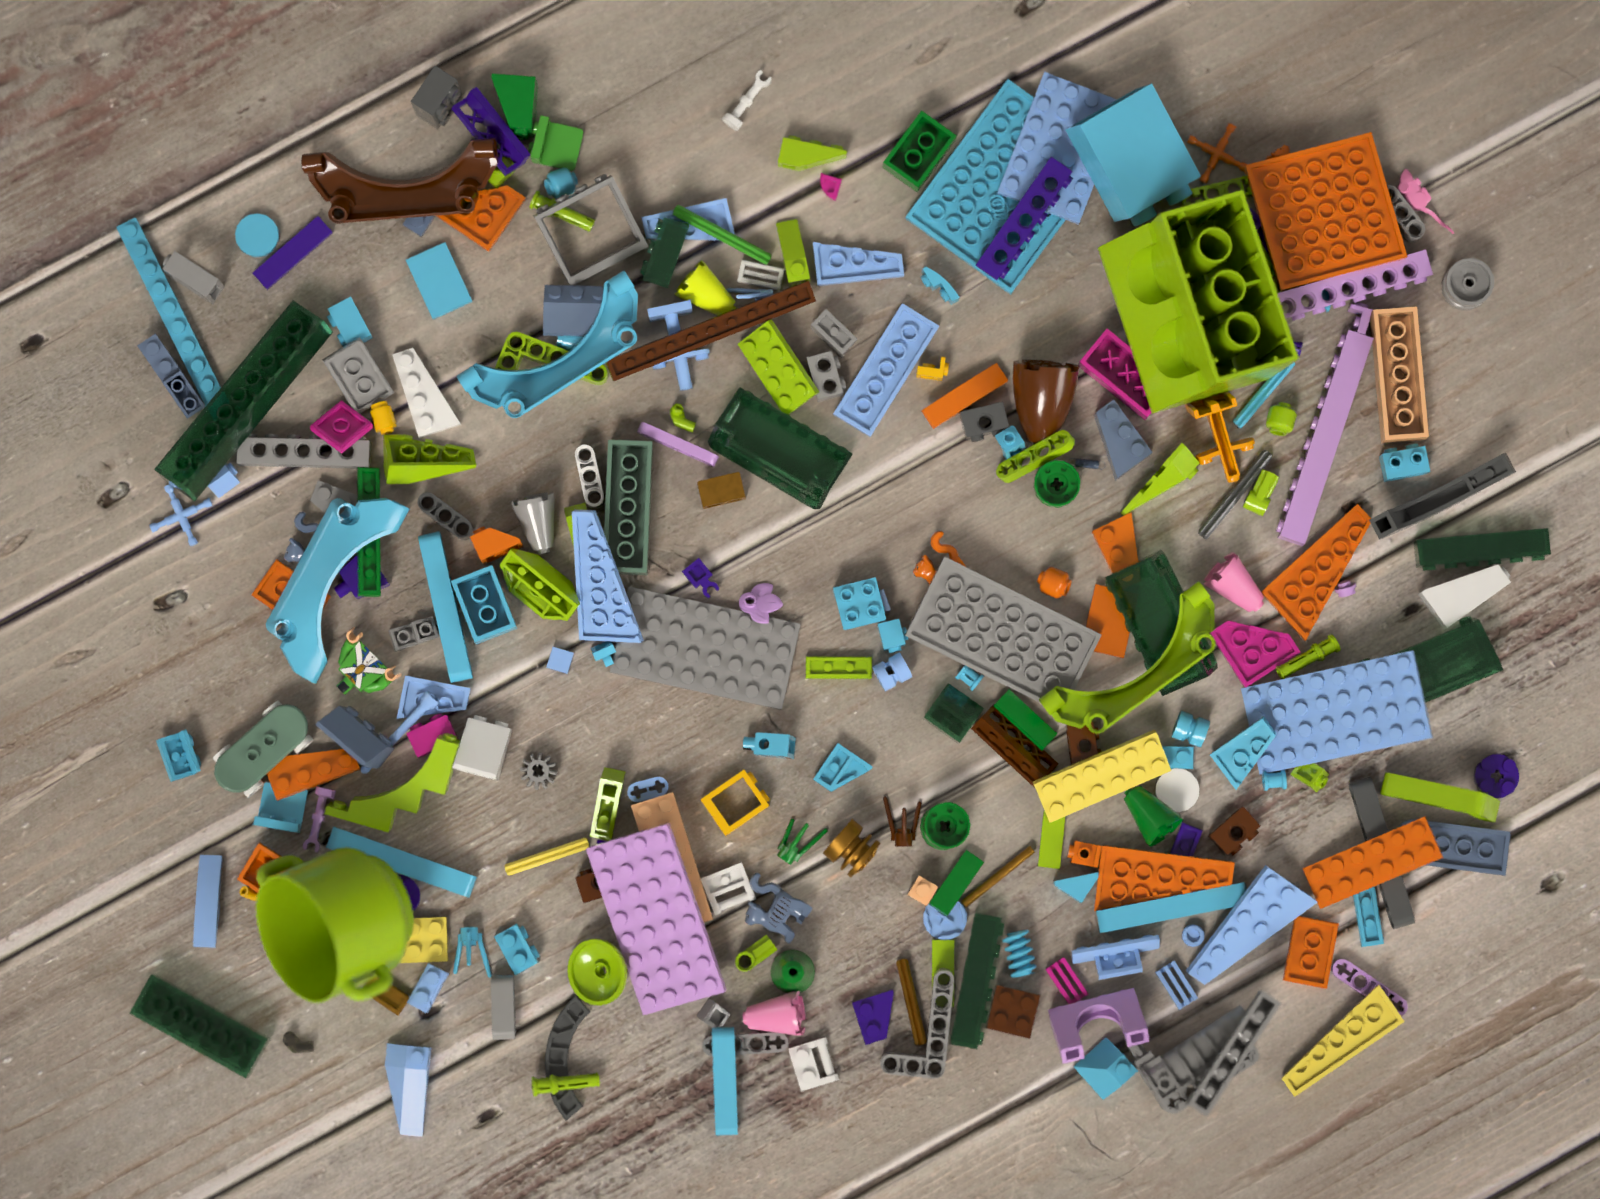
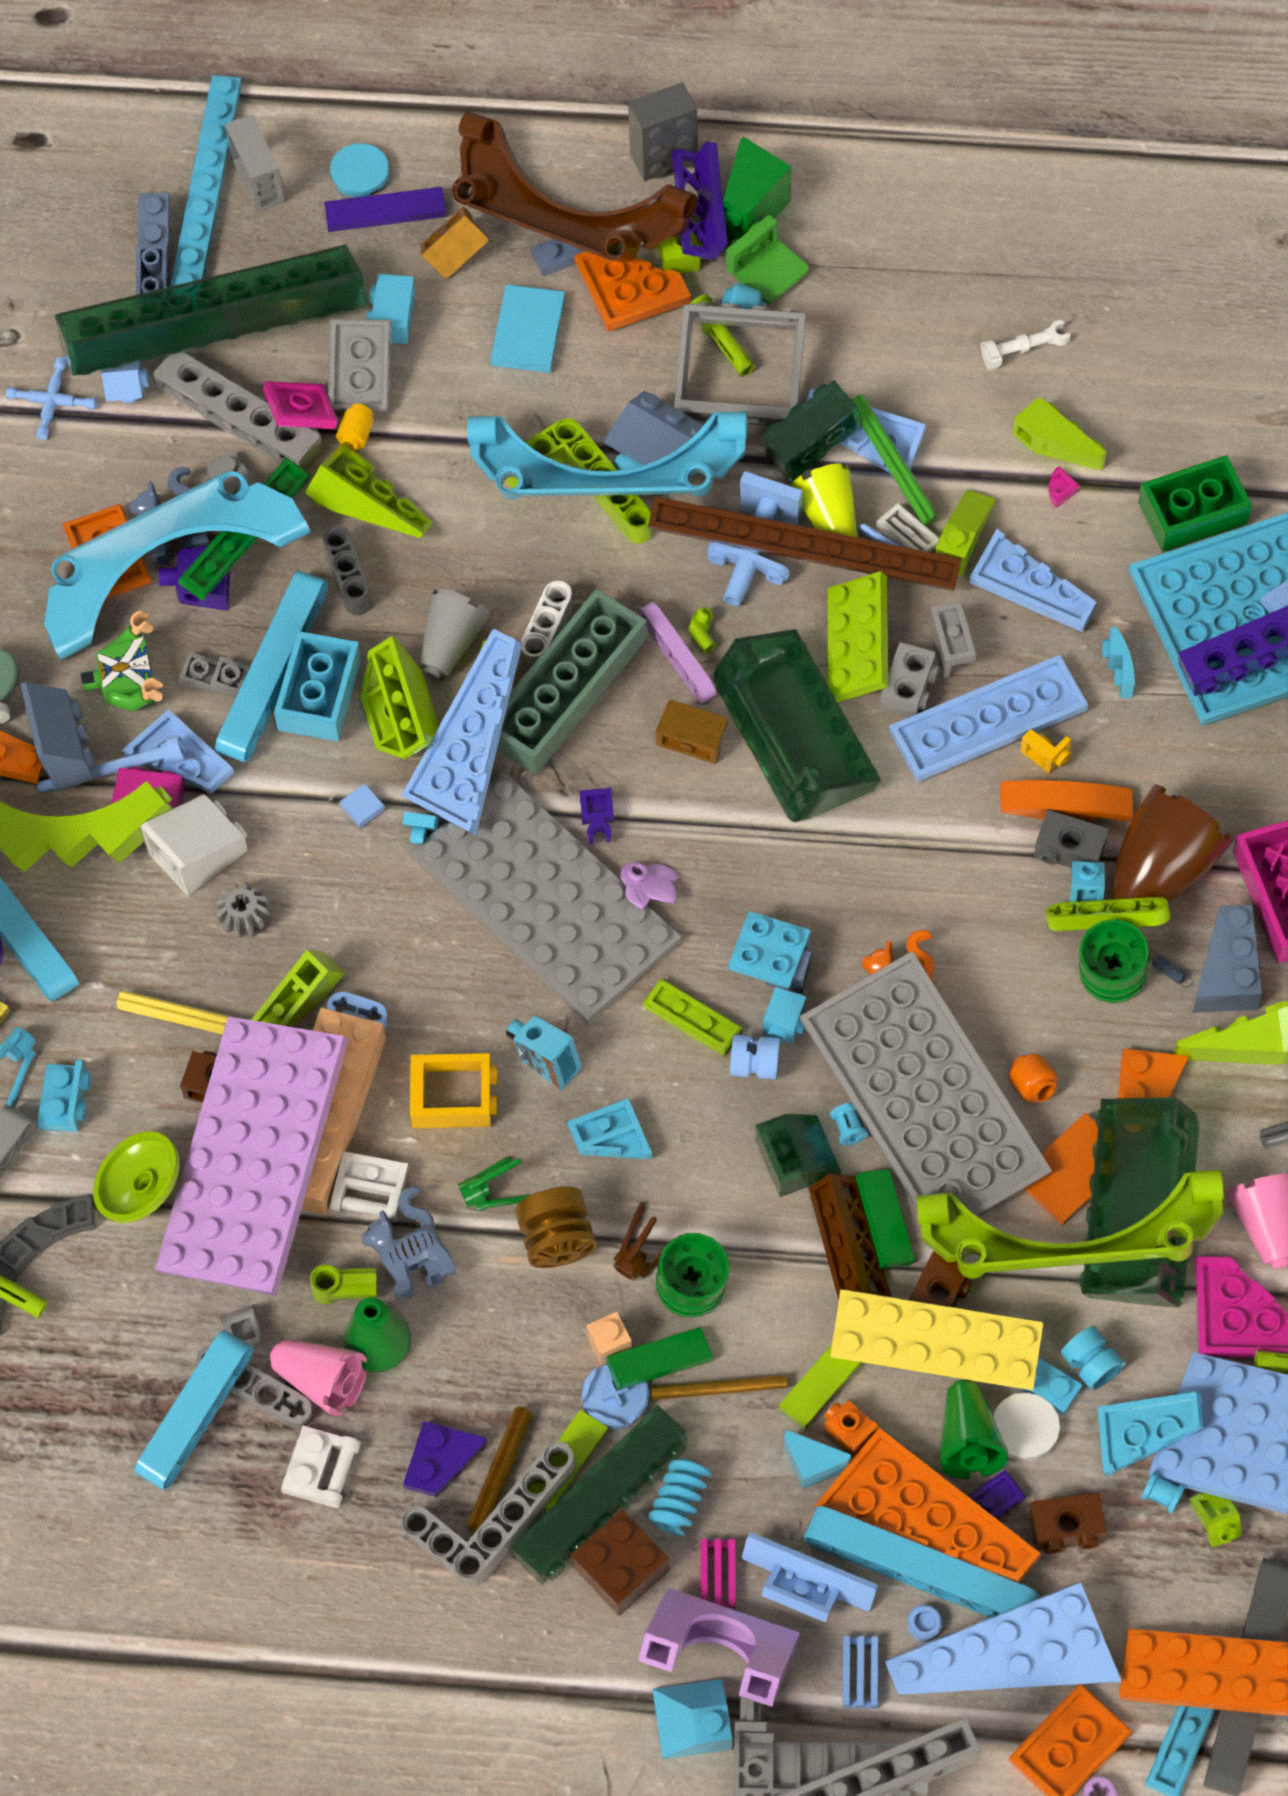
camera: 40 degrees right, 20 degrees down
white wing [392,348,461,438] -> none
orange slope [470,526,524,565] -> none
none -> pearl gold panel [420,206,488,279]

